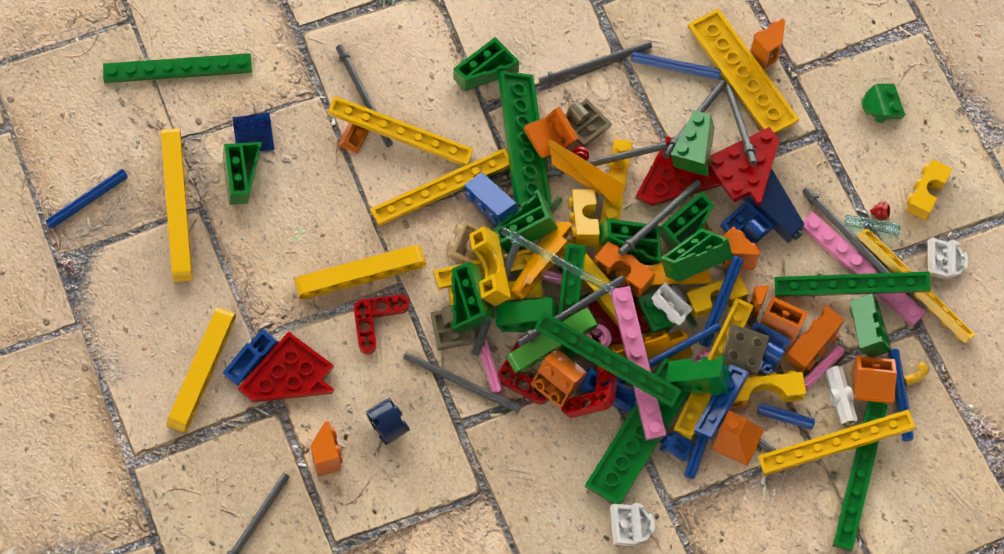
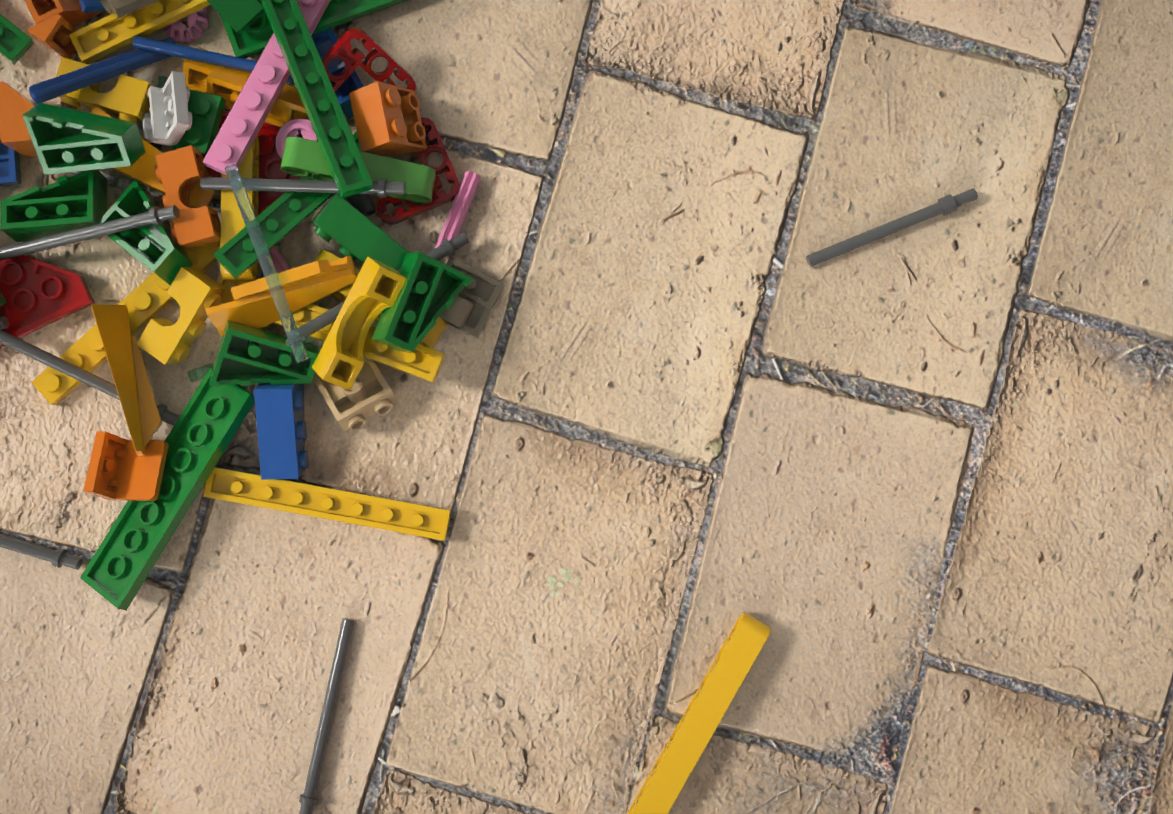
camera: 140 degrees left, 20 degrees up
yellow beam [166,307,236,433] -> none
green wedge [223,142,262,205] -> none
blue slope [223,329,279,385] -> none
clear blue hinge [232,113,274,152] -> none
red wing [238,331,334,403] -> none
yellow beam [294,245,427,300] -> none
orange slope [310,421,343,477] -> none
yellow plate [327,96,474,166] -> none
orange slope [338,123,369,153] -> none
red beam [354,294,409,355] -> none
dark blue brick [366,398,410,445] -> none
dark grey bar [403,352,521,413] -> none
green wedge [453,37,520,91] -> none
dark tan plate [566,98,612,147] -> none
red plate [571,146,589,161] -> none

